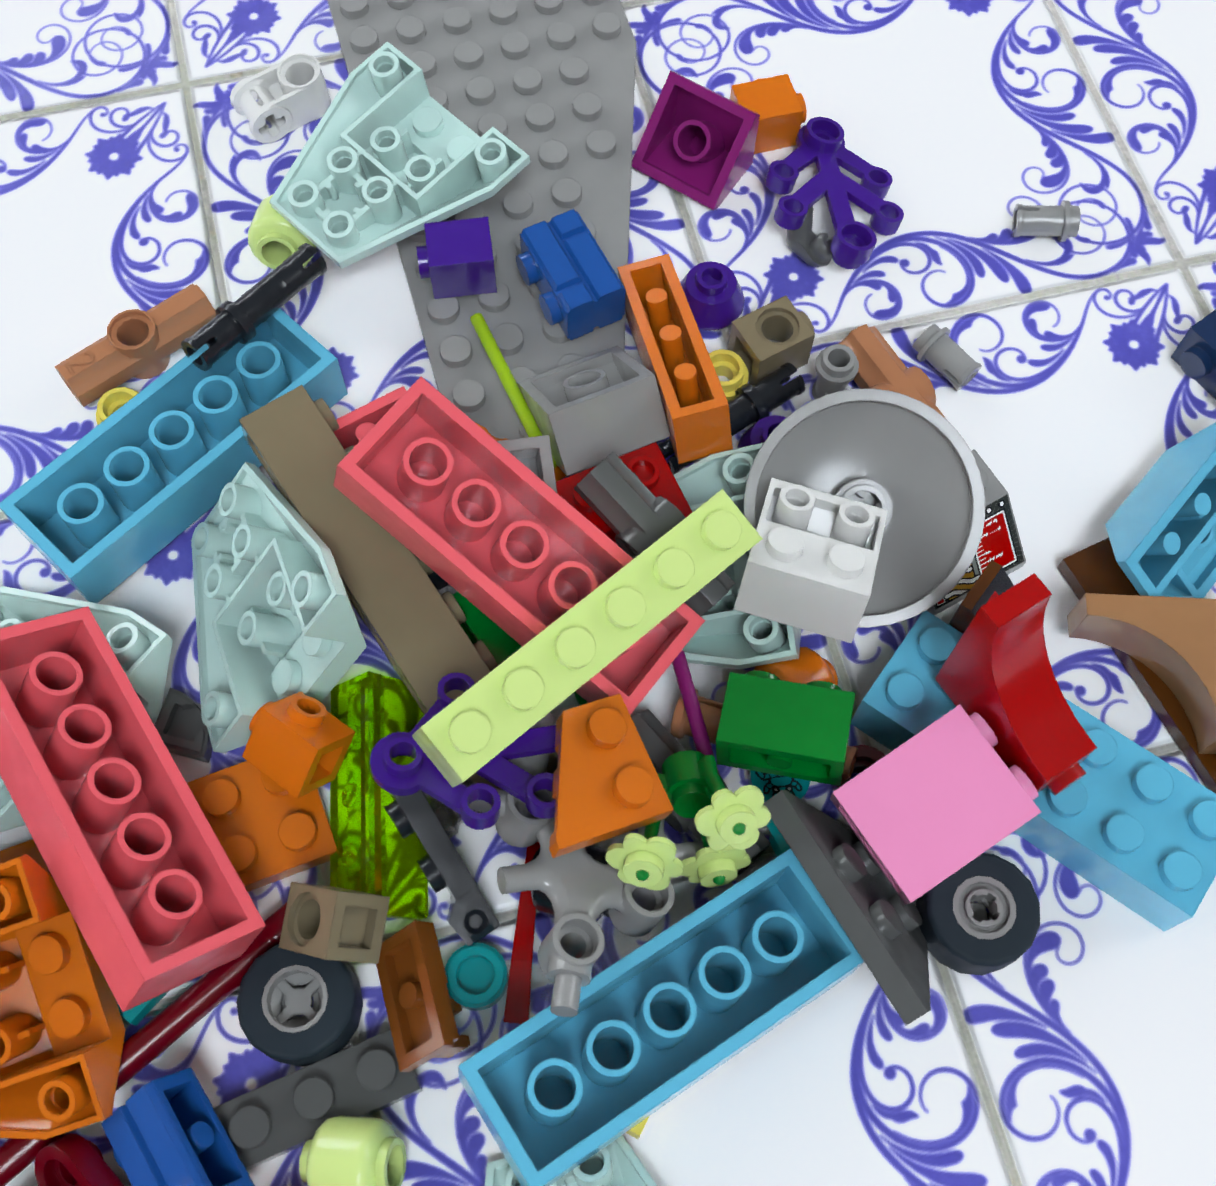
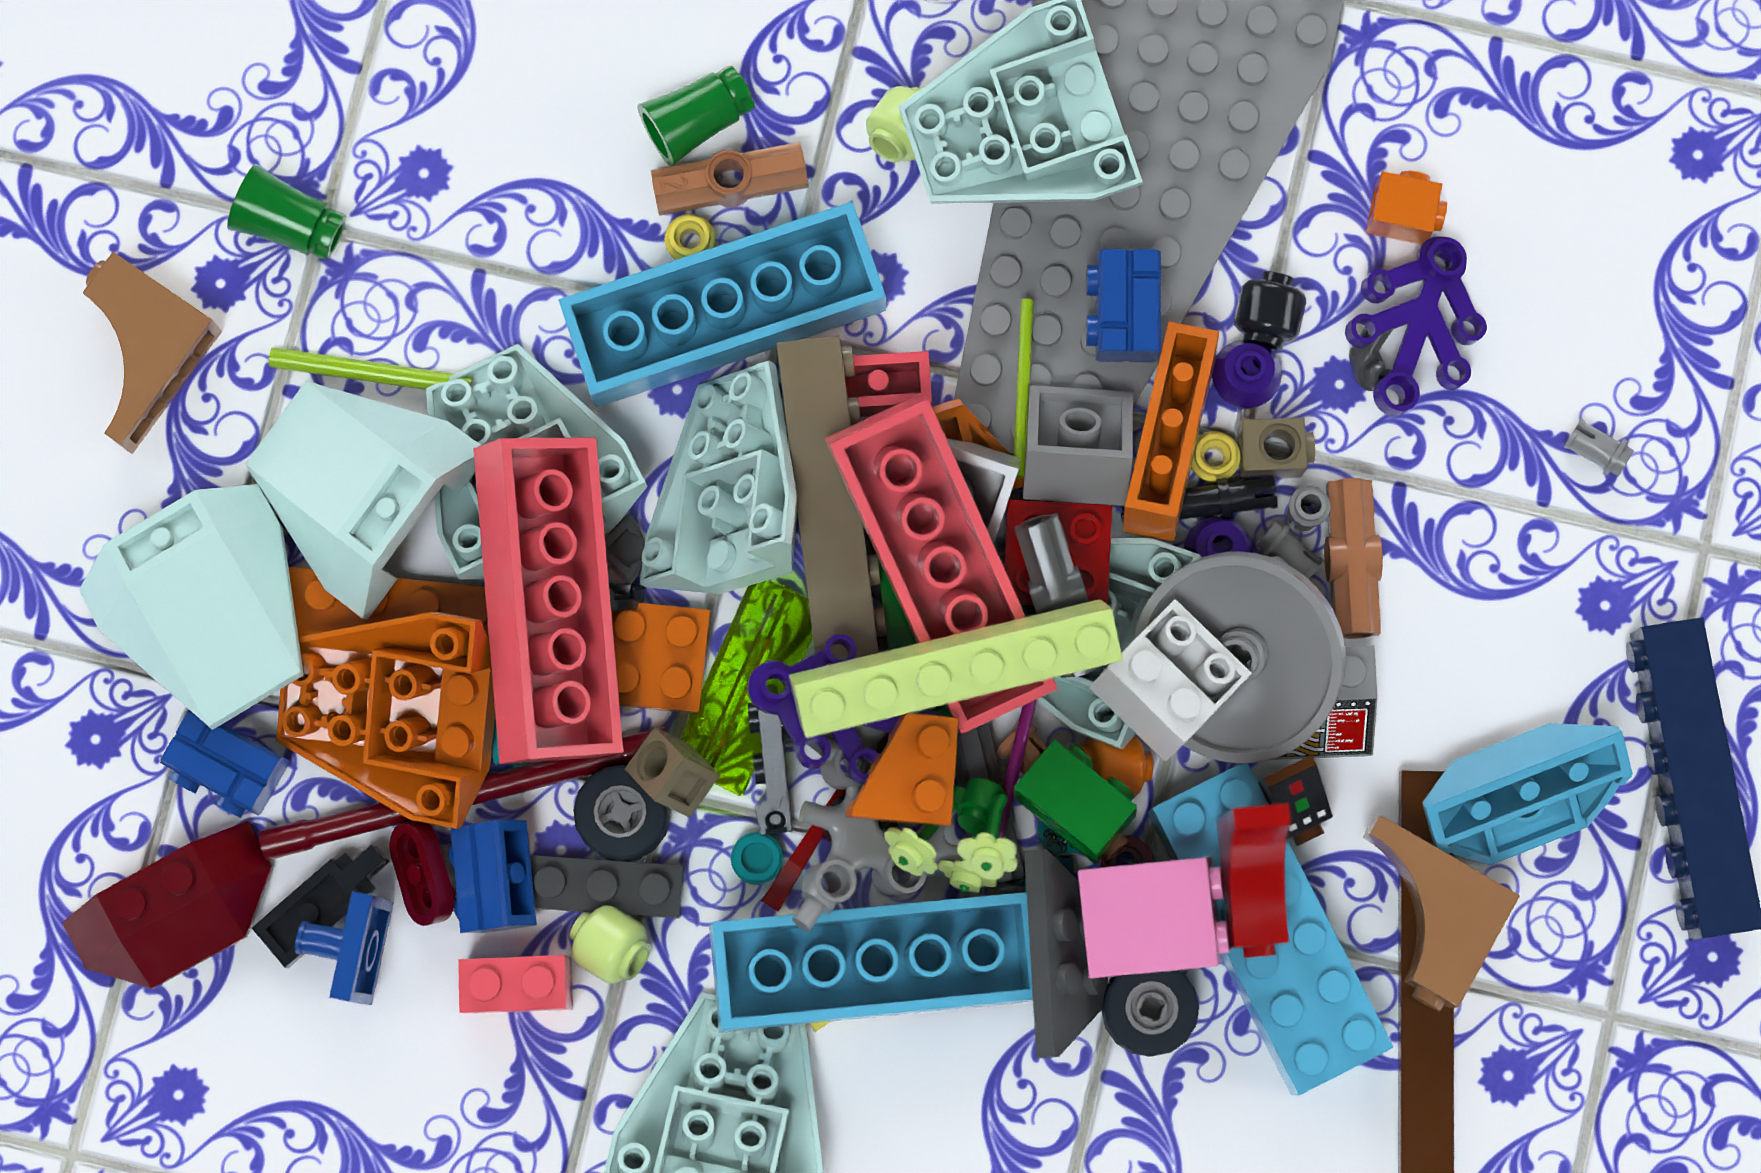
camera: 30 degrees right, 15 degrees up
black pin [181,243,328,371] -> none
orange brick [242,691,355,799] -> none
dark orange plate [376,920,470,1072] -> none
dark purple brick [416,217,497,299] -> none
magenta slope [632,70,760,210] -> none
light grey pin [913,324,982,391] -> none
none -> black tile [609,582,645,611]
none -> green plant [637,65,755,166]
none -> black head [1234,271,1307,350]

